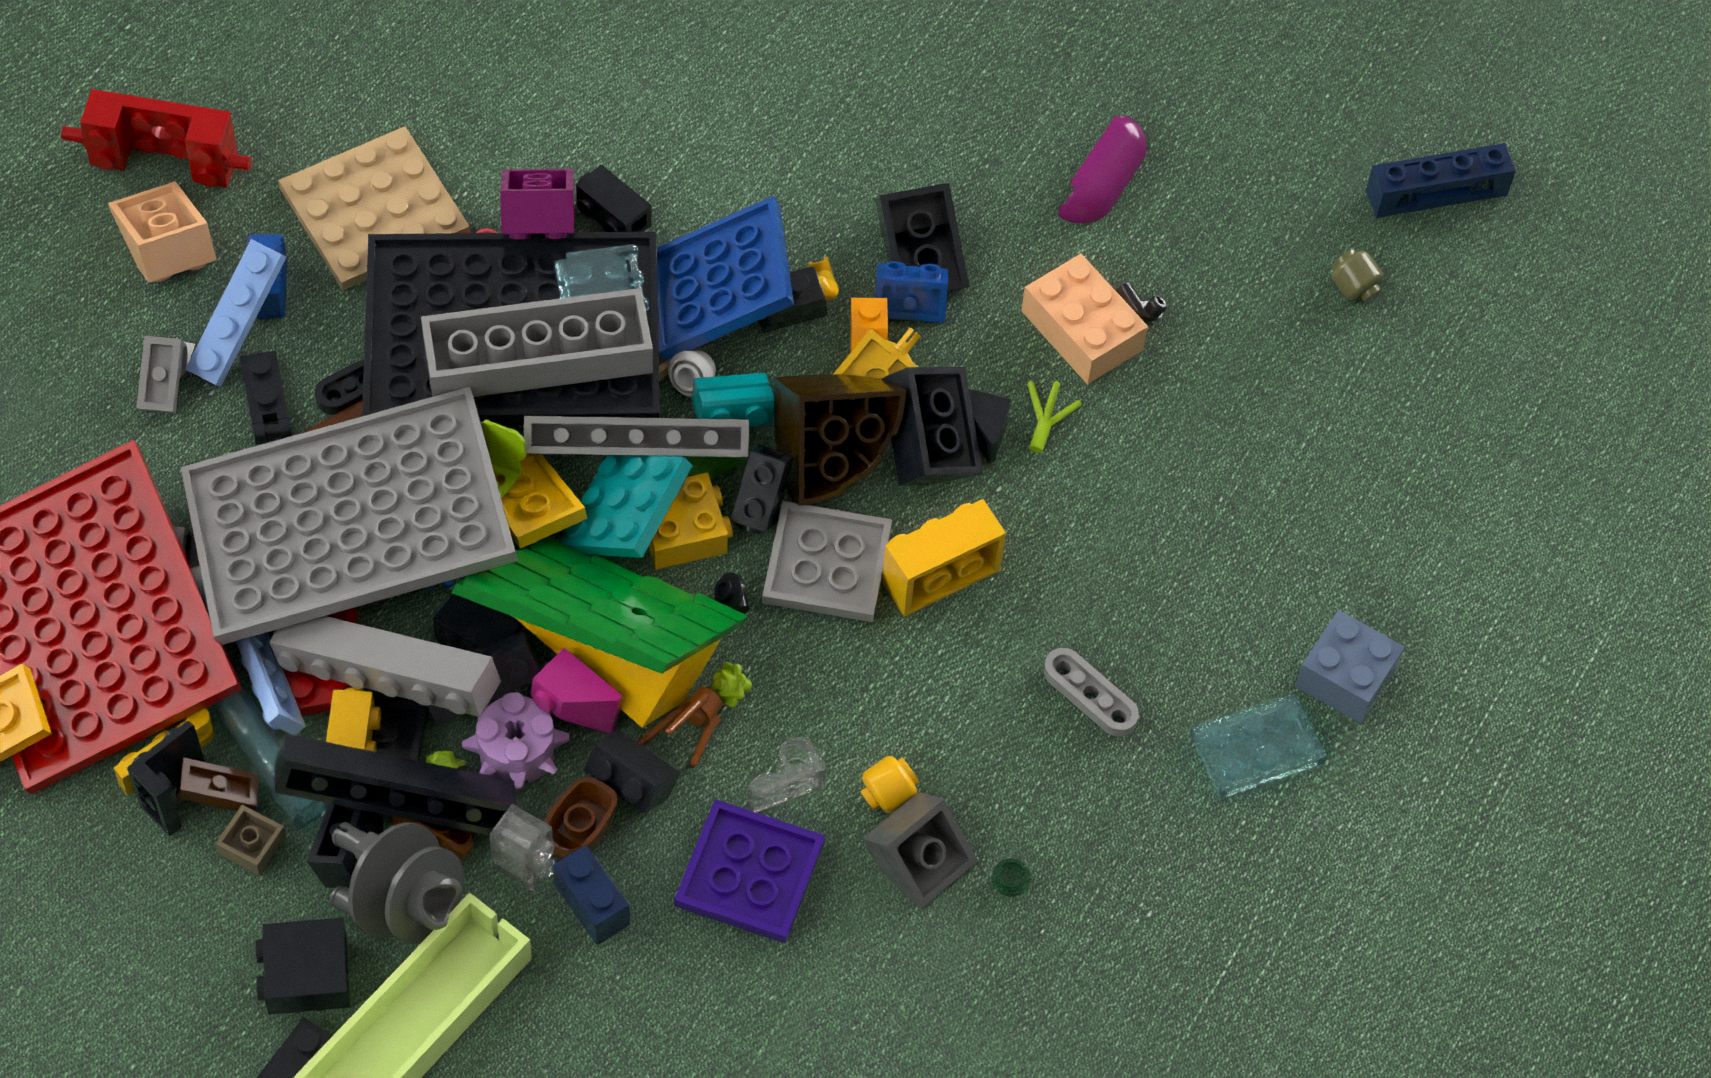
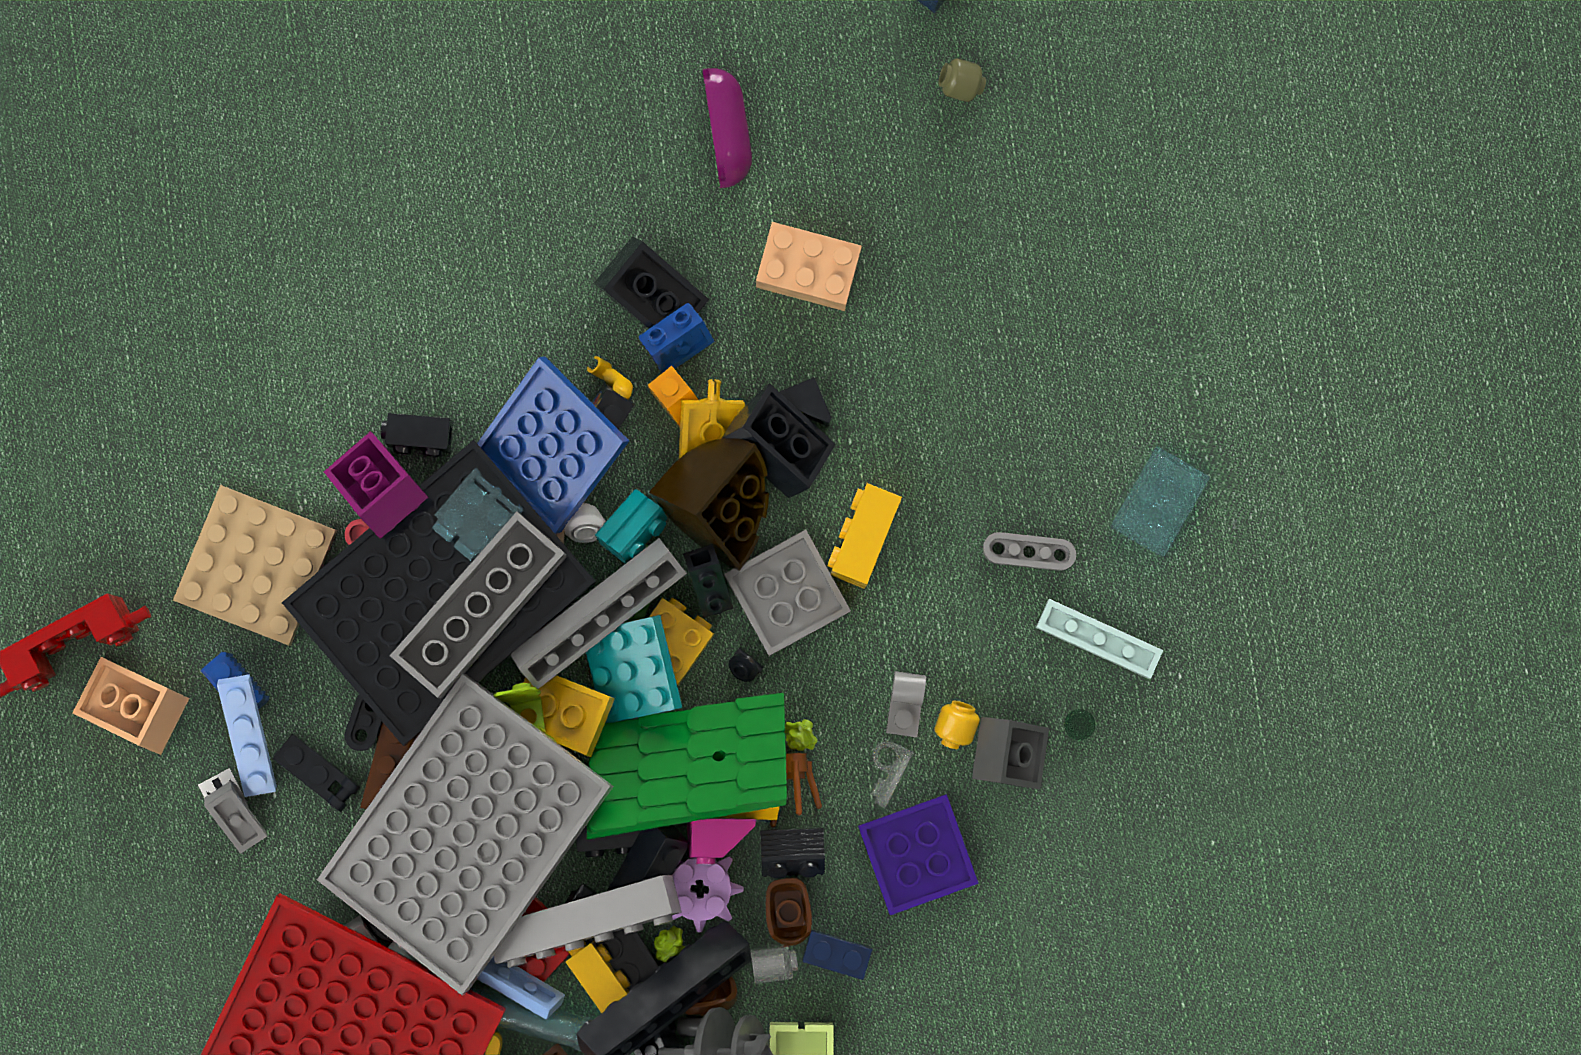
camera: 40 degrees left, 25 degrees up
lime plant [1027,381,1082,453] -> none
black arm [1116,282,1167,321] -> none
sand blue brick [1295,610,1405,723] -> none
none -> light grey plate [886,671,926,738]
none -> light aqua plate [1036,599,1163,679]

